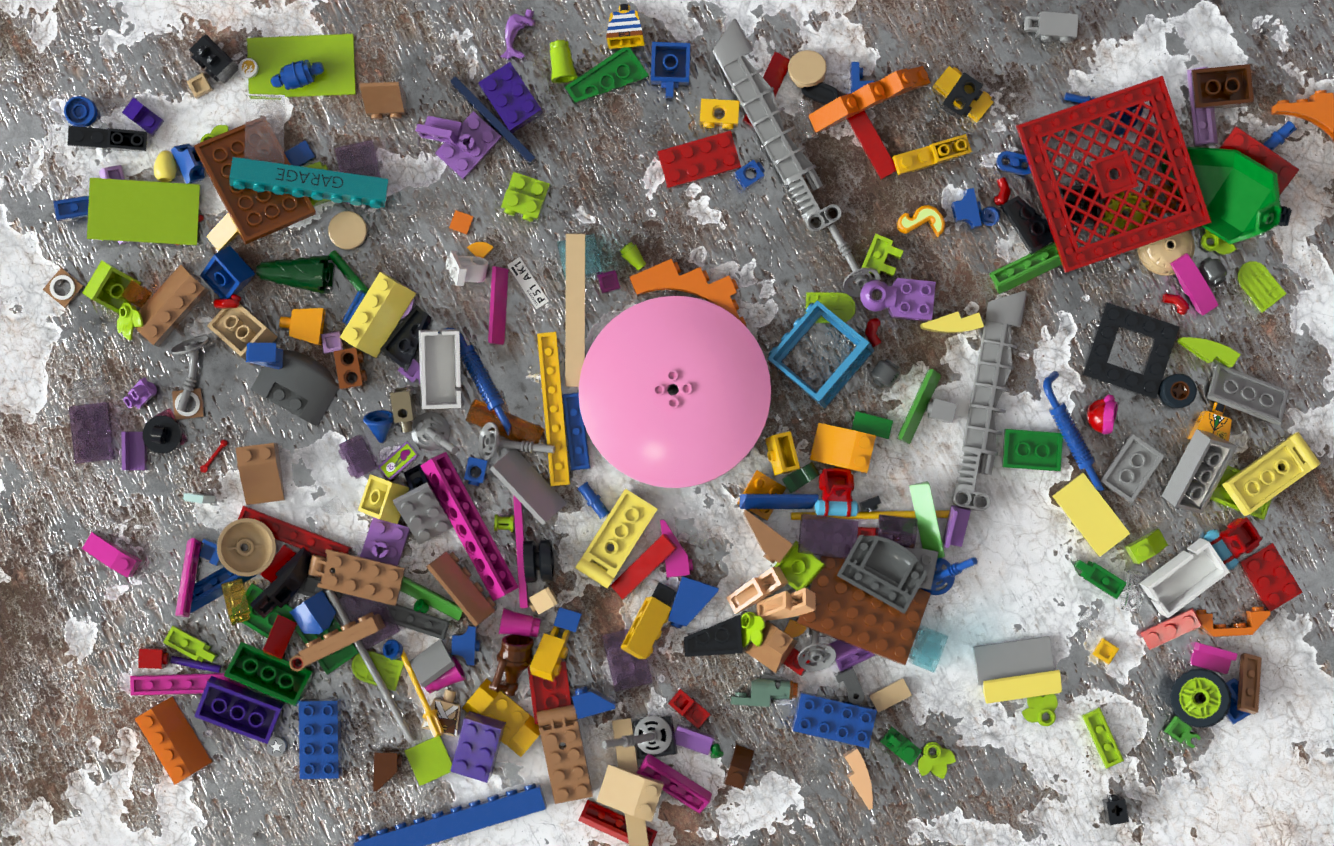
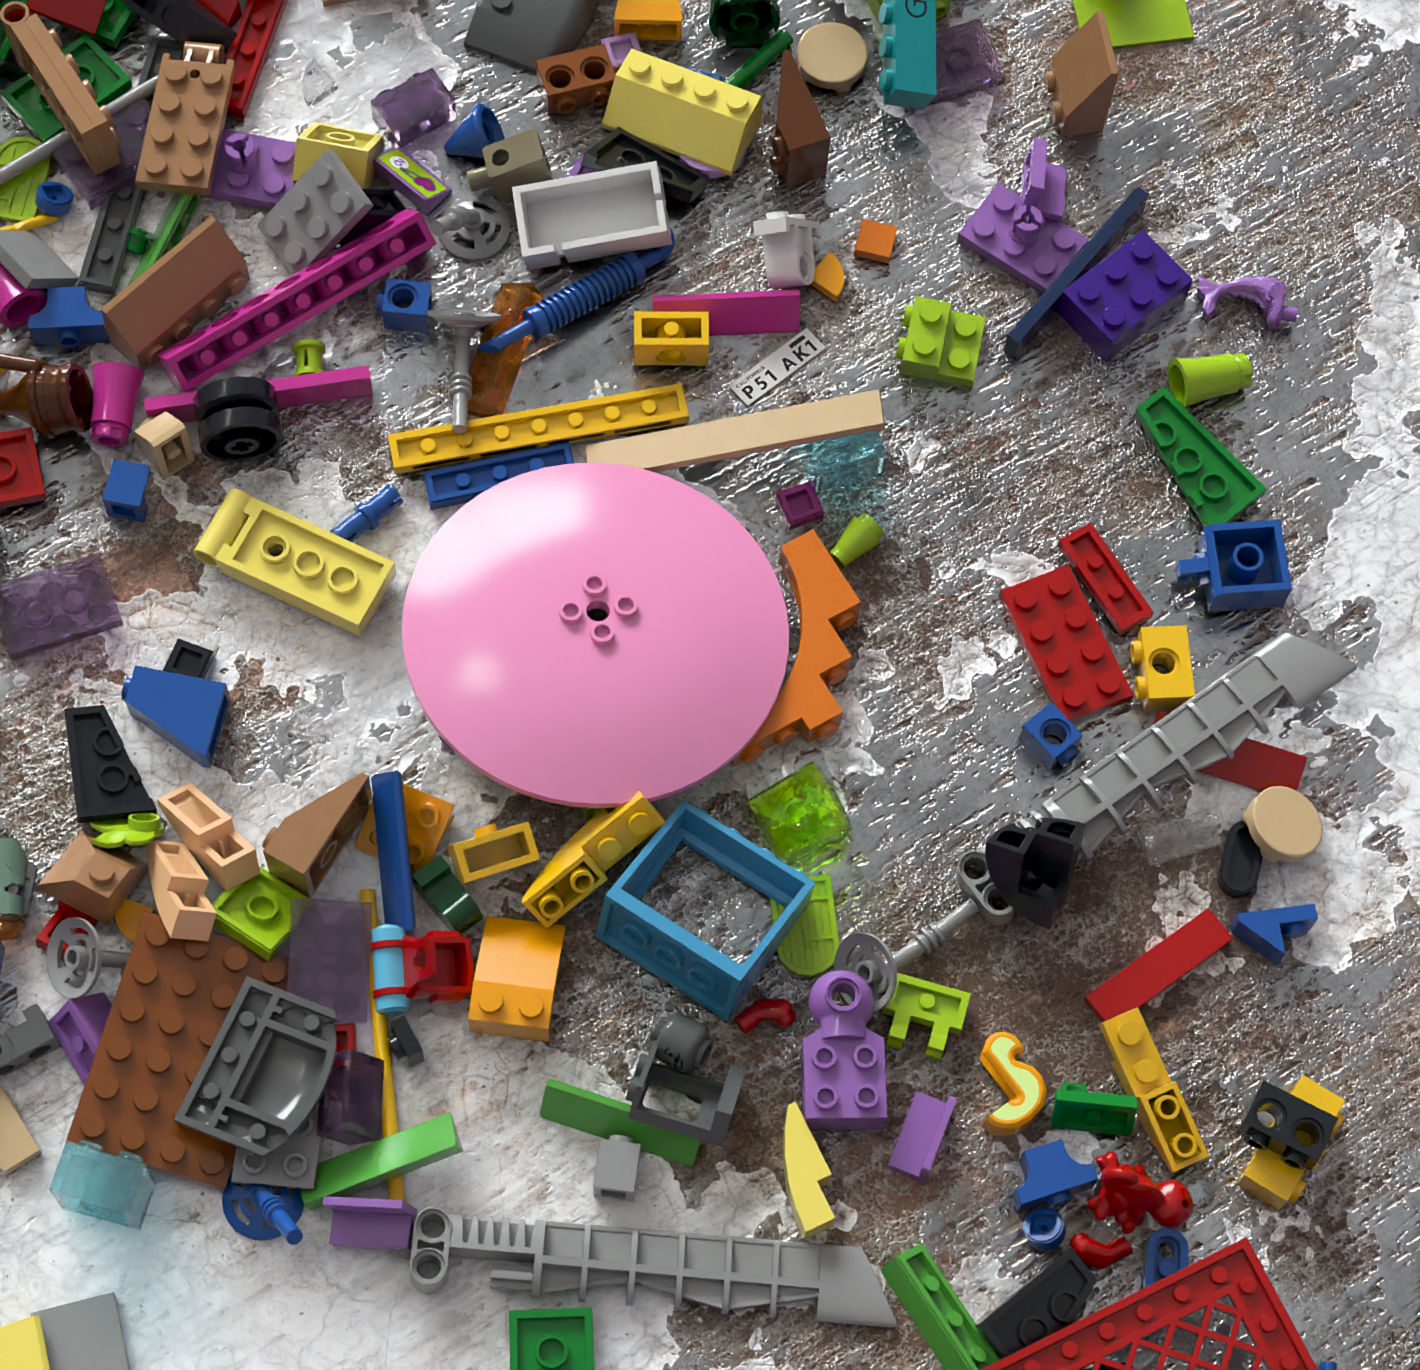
camera: 80 degrees right, 20 degrees down
blue slope [290,591,336,634] -> none
light grey tile [490,449,567,525] -> none
yellow hinge [530,626,570,681] -> none
torso [606,4,645,49] -> none
red tile [610,534,677,600] -> none
yellow brick [620,597,671,659] -> none
dark pink slope [660,519,693,577] -> none
orange arch [808,66,930,133] -> none
green tile [851,411,893,439] -> none
none -> yellow slope [521,791,666,929]
none -> dark grey window [625,1040,747,1147]
none -> yellow brick [634,311,709,366]
none -> clear neon green slope [747,761,852,866]
none -> reddish brown slope [770,49,831,188]
none -> medium lavender panel [887,1091,957,1183]
none -> black brick [985,818,1086,930]
none -> green hinge [1050,1082,1137,1136]
none -> red plate [1057,522,1154,635]
none -> red animal [1087,1152,1194,1234]

